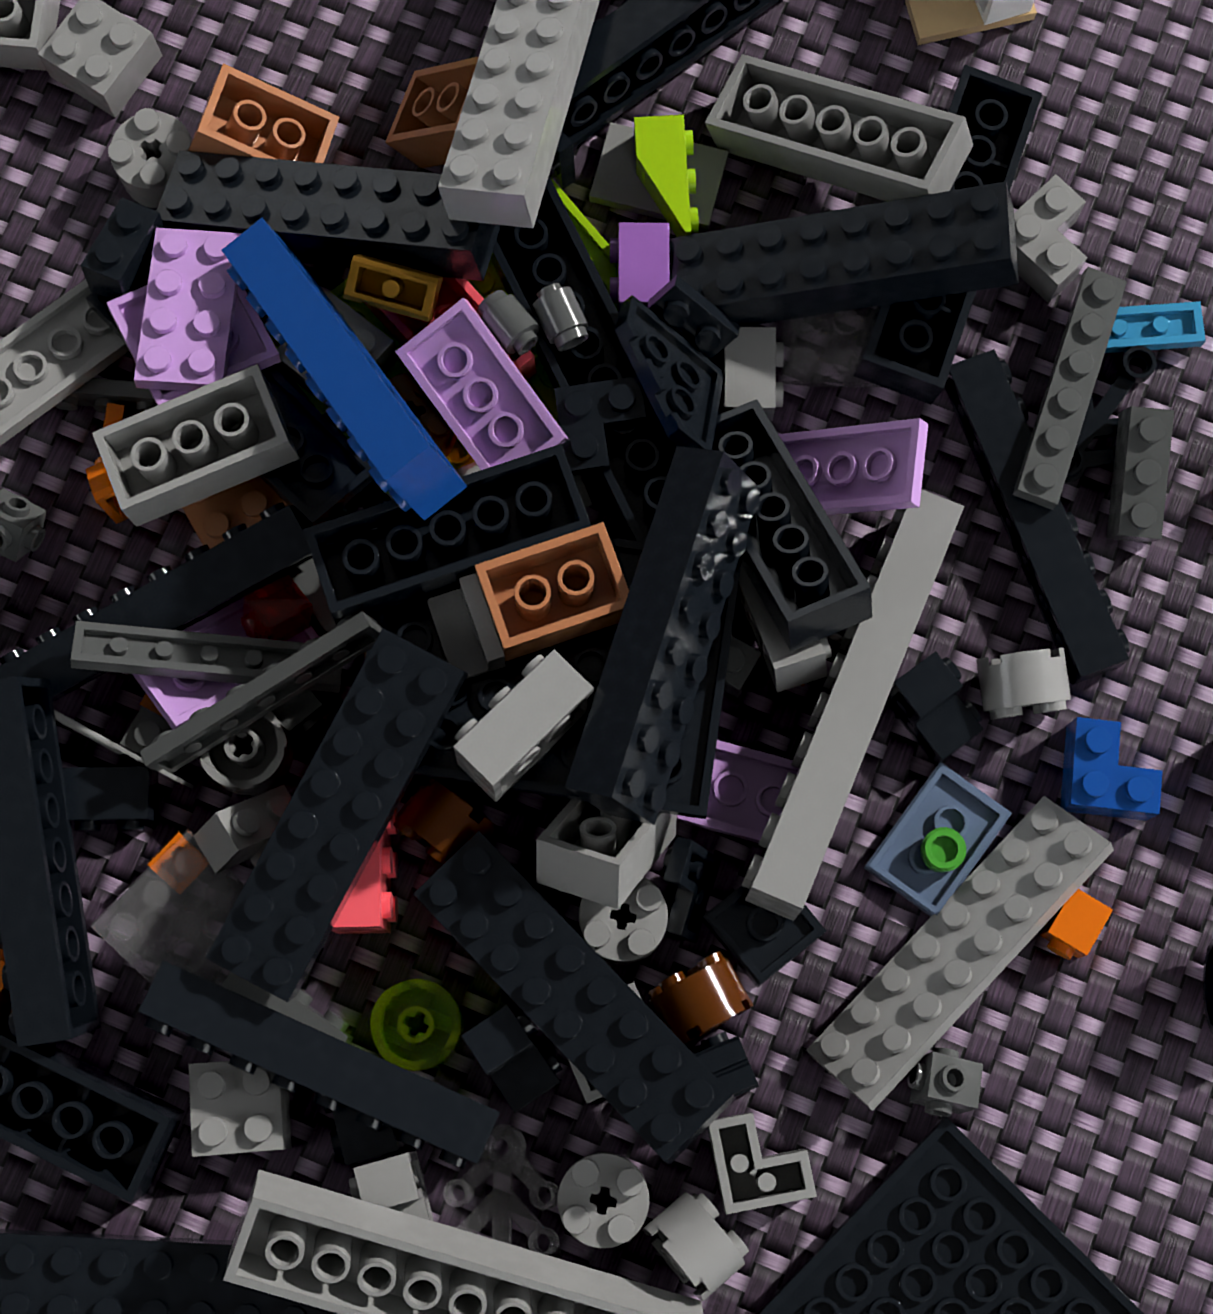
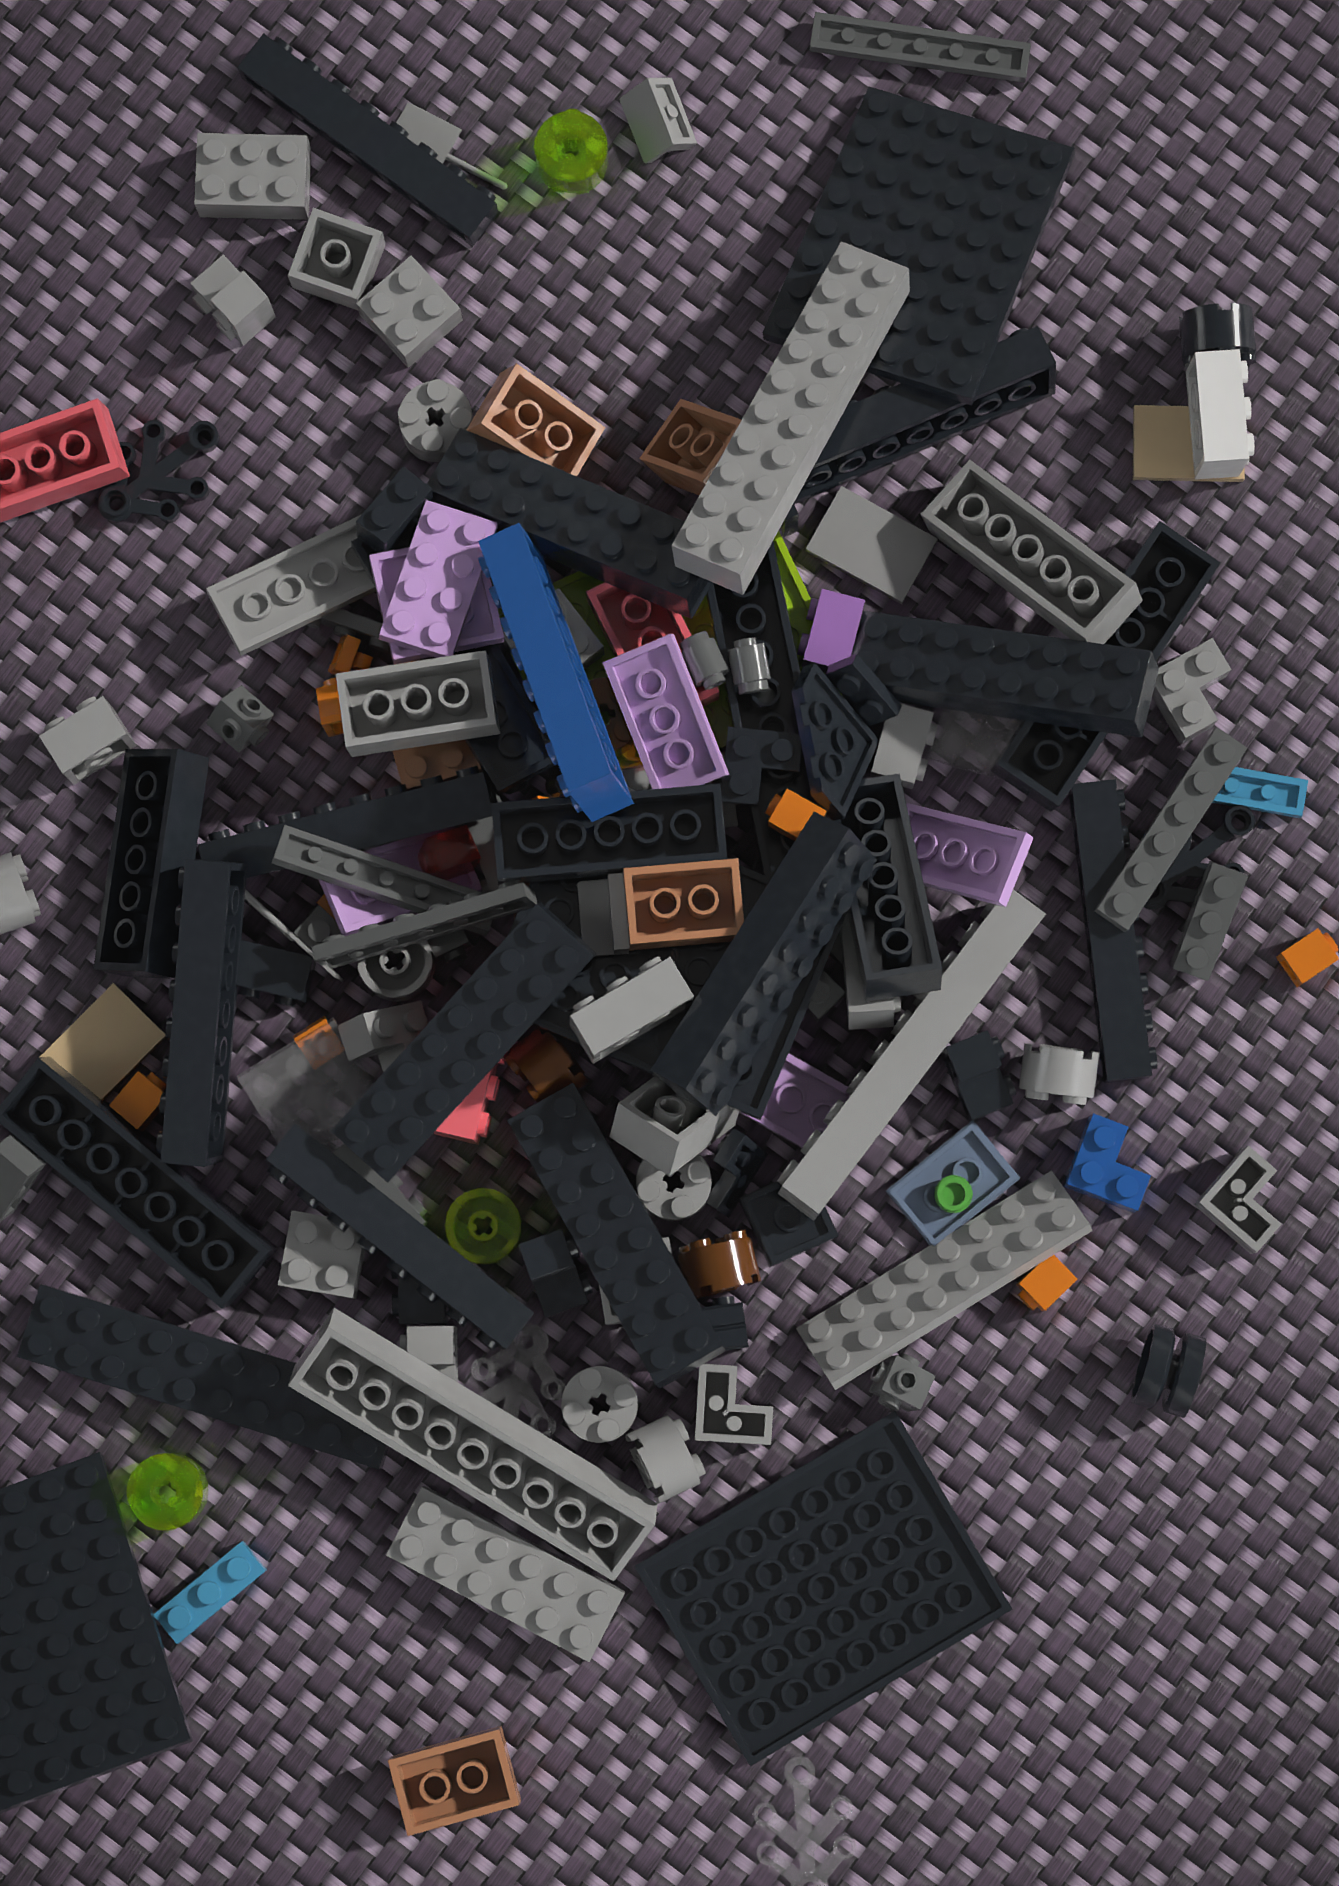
camera: 15 degrees right, 5 degrees up
pearl gold brick [343,254,443,322] -> none
lime slope [634,114,699,237] -> none
none -> orange brick [765,789,827,841]

